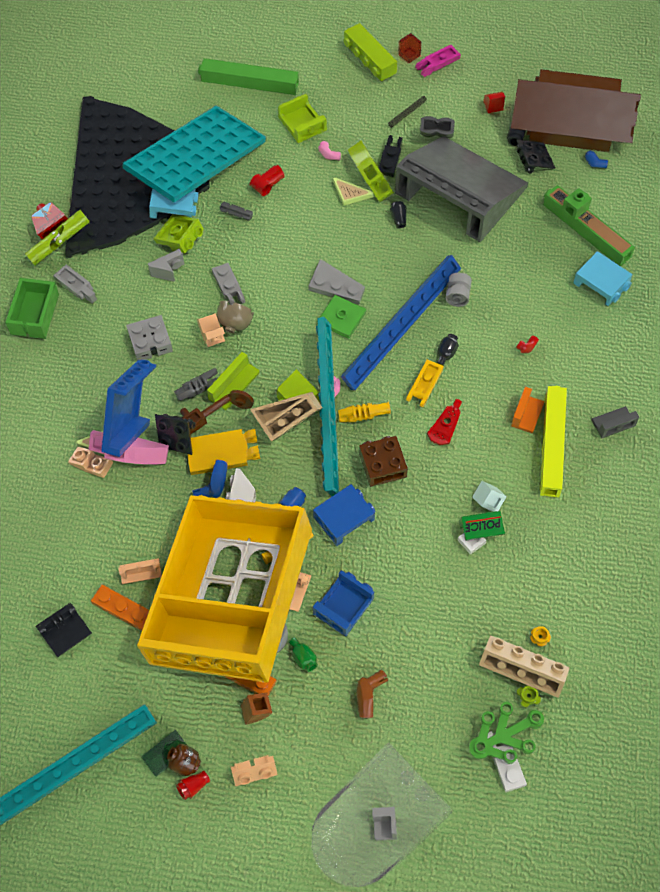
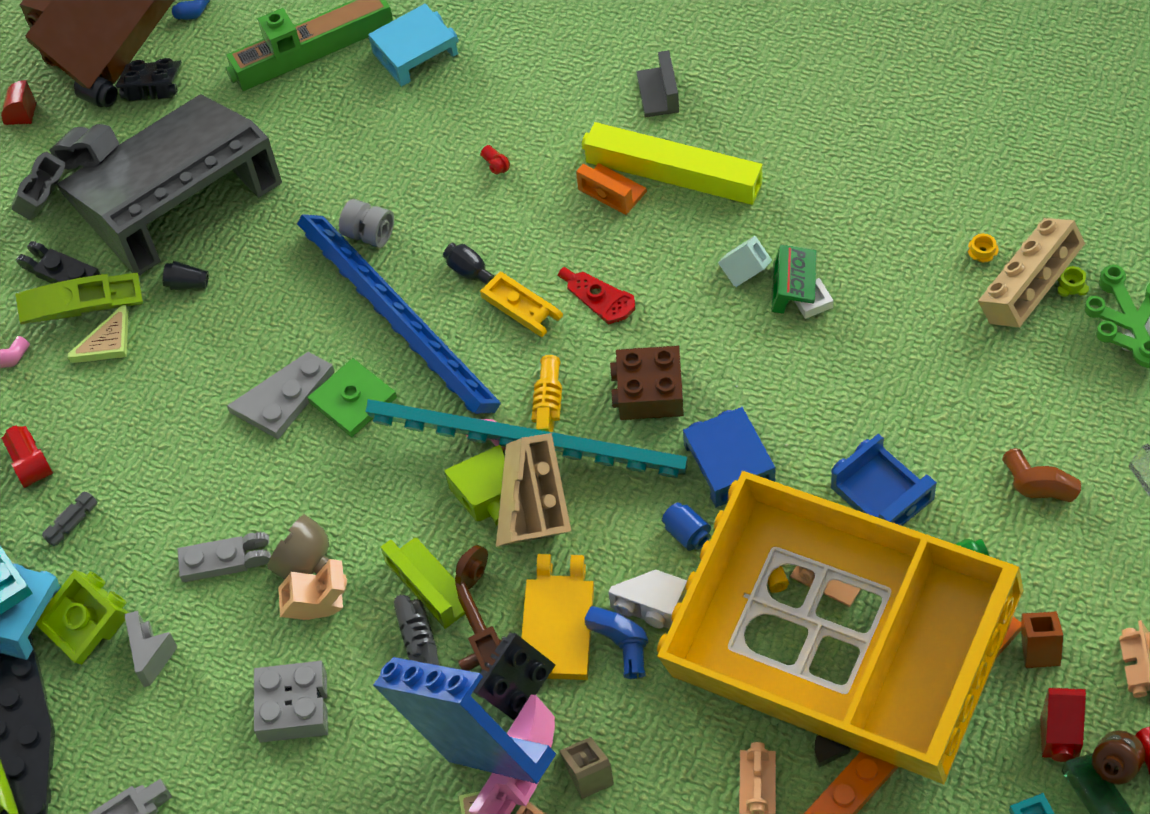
camera: 70 degrees left, 5 degrees down
none -> dark grey brick [49,124,120,170]
none -> dark tan slope [559,737,614,799]
none -> red slope [1040,688,1086,762]

